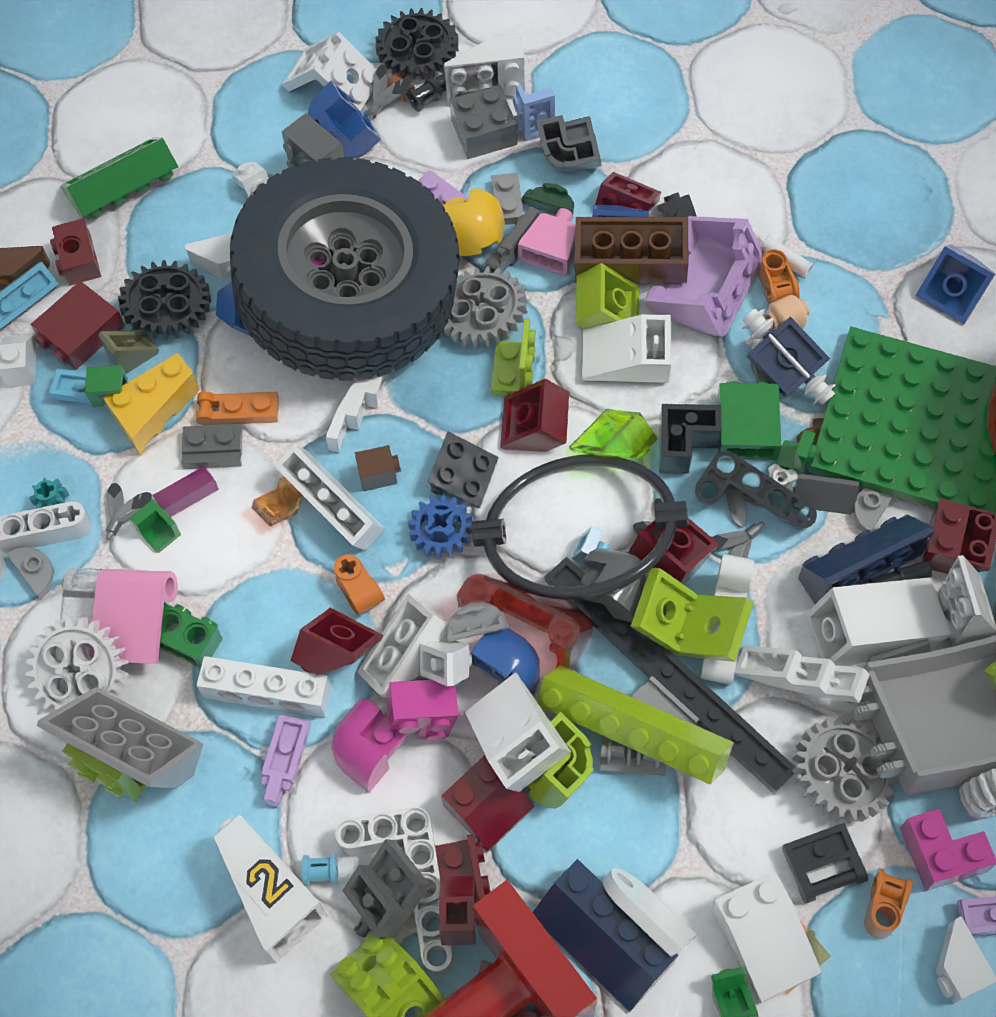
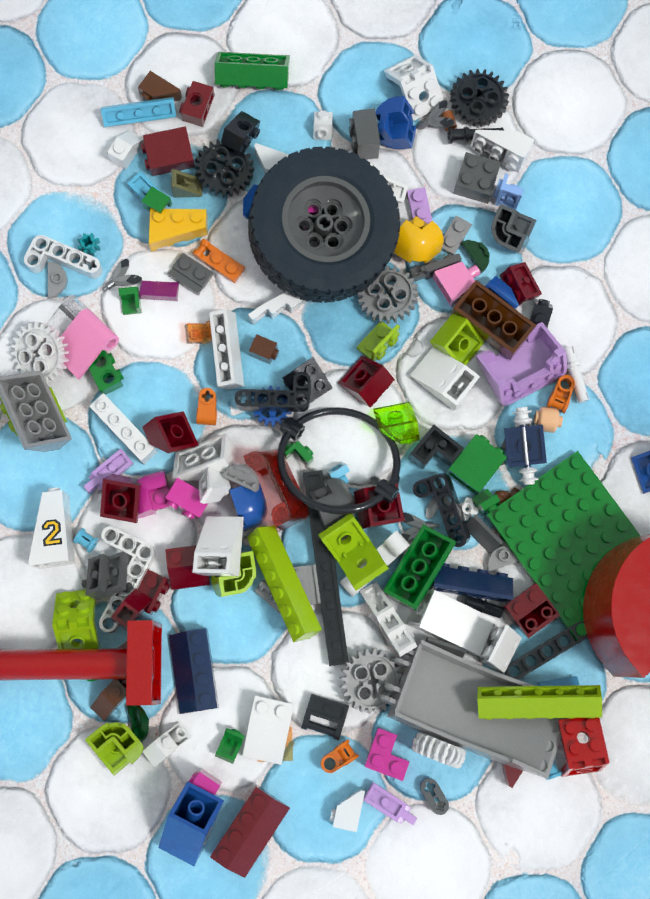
camera: 30 degrees right, 15 degrees up
white tile [603,868,697,957] -> none
none -> dark red slope [100,474,141,523]
none -> black brick [221,111,260,153]
none -> black beam [234,372,311,412]
none -> green bracket [285,441,314,466]
none -> green slope [383,524,456,610]

